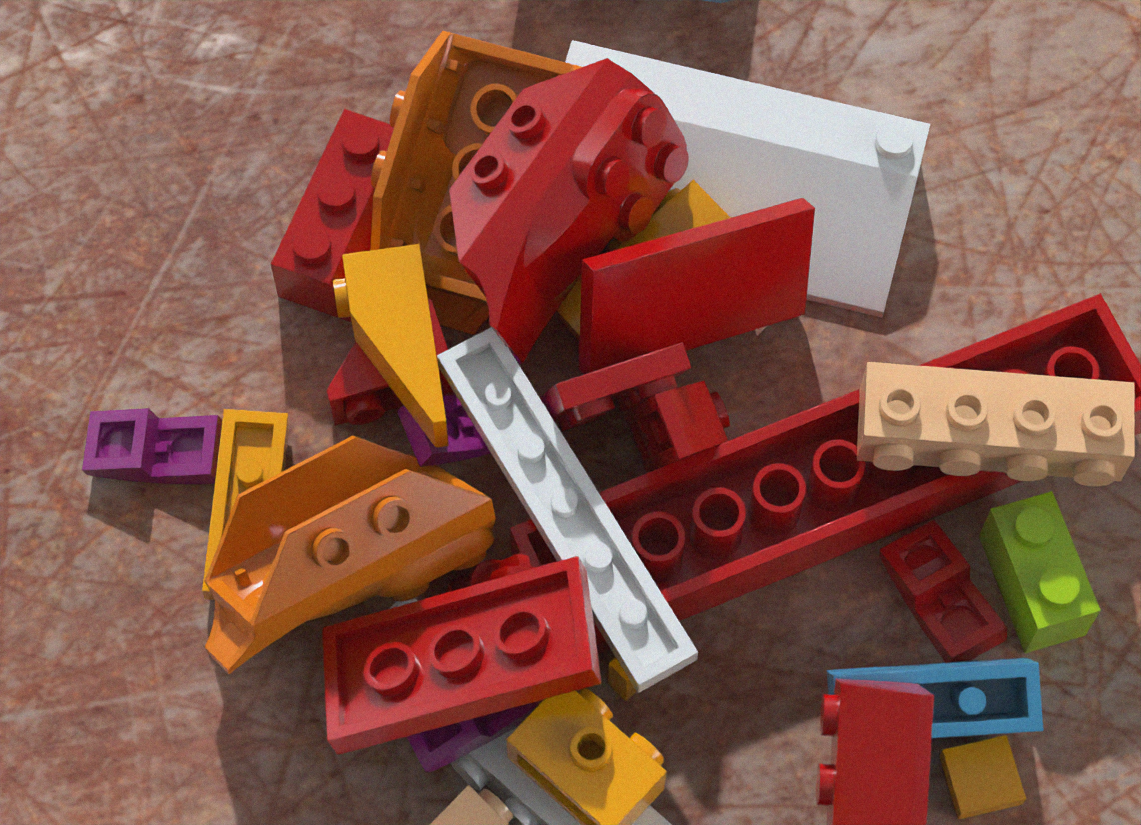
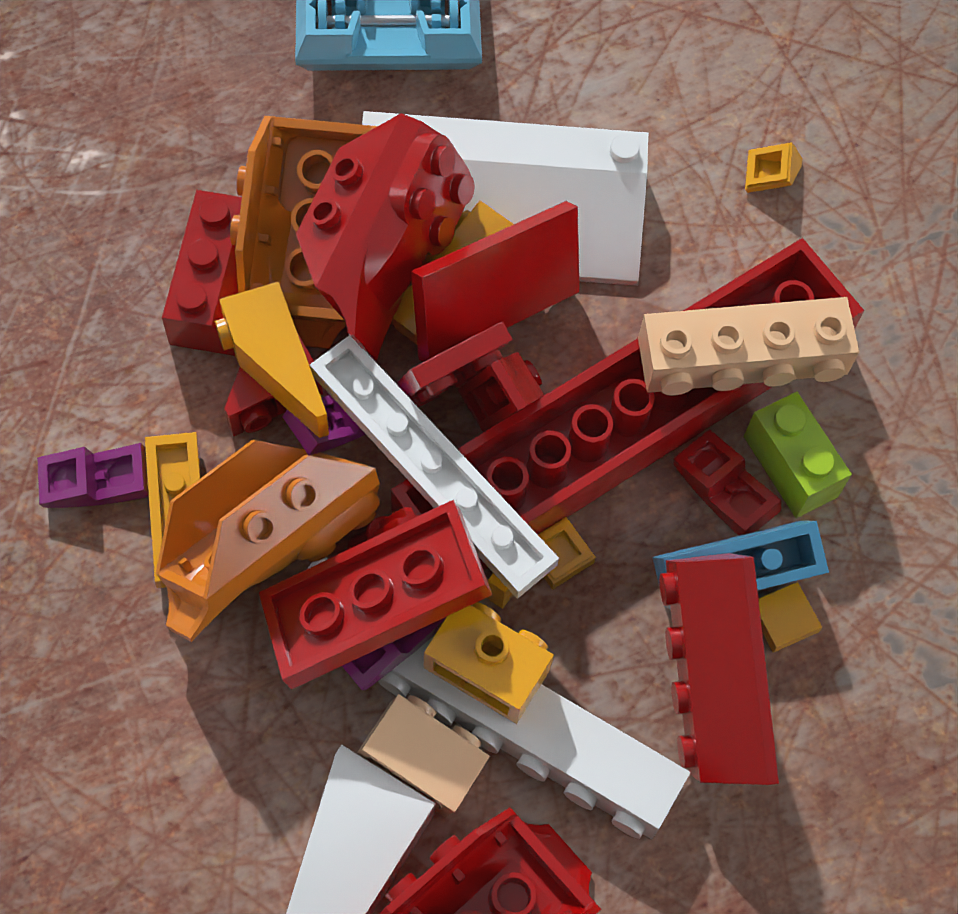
camera: 15 degrees left, 0 degrees up
none -> light orange tile [538,517,596,590]
none -> light orange slope [745,142,803,193]

